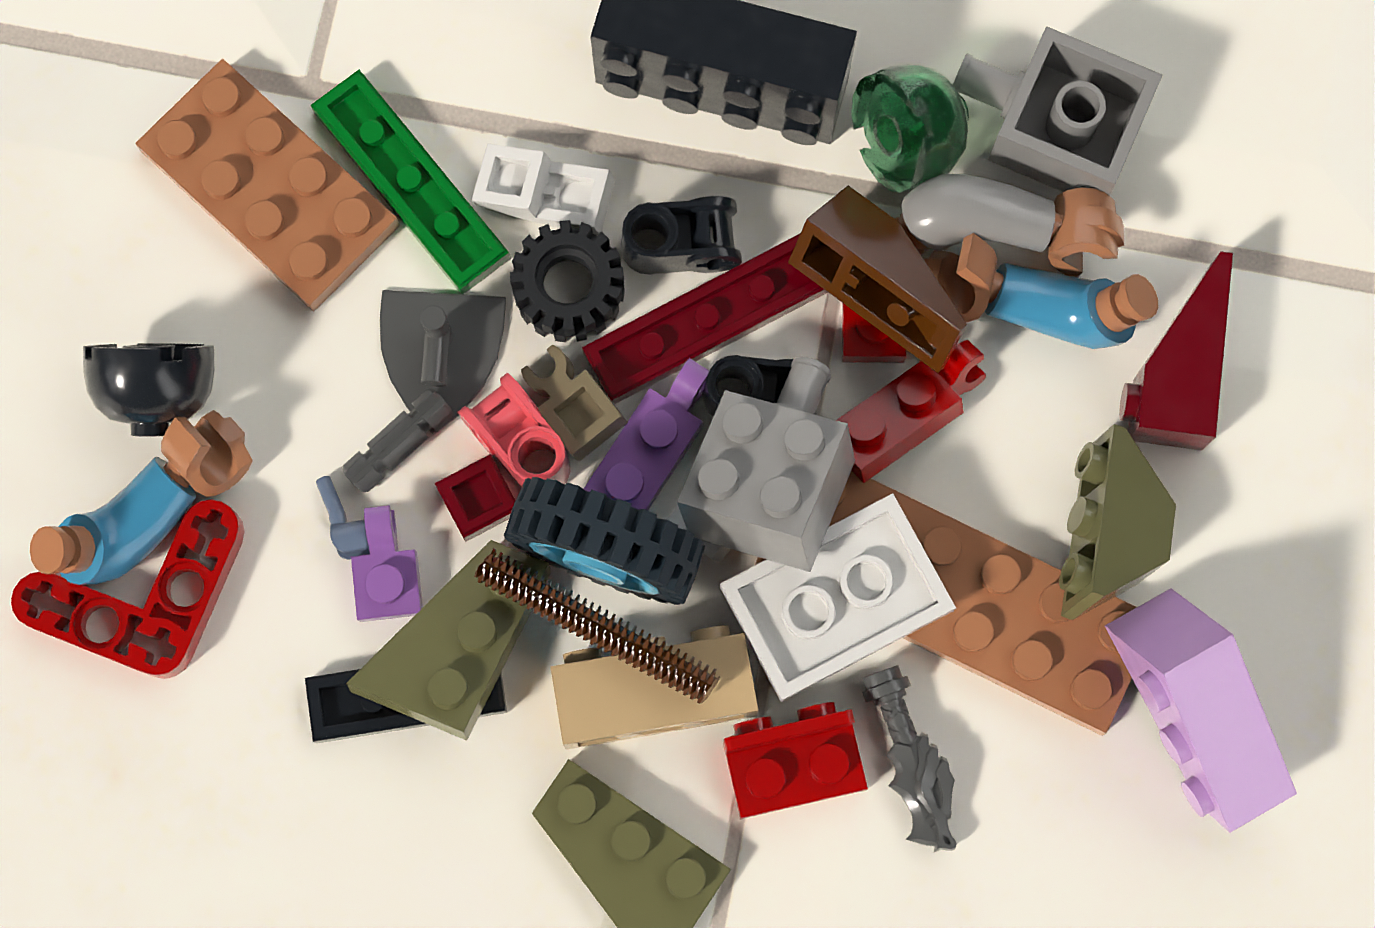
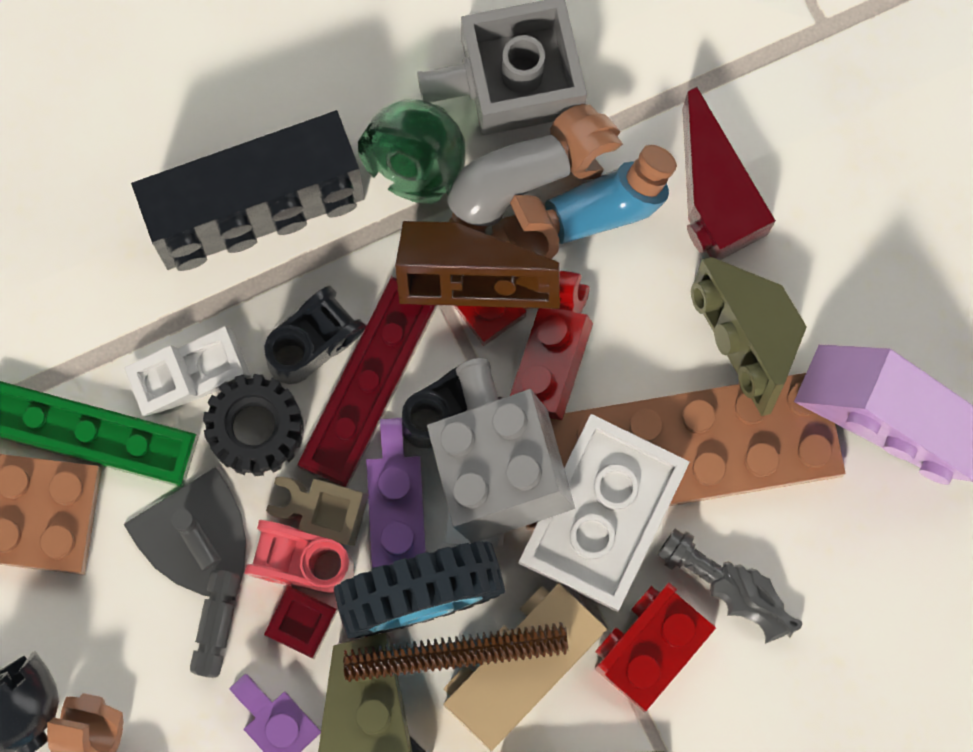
camera: 40 degrees left, 0 degrees up
sand blue hand [316,476,370,560] -> none

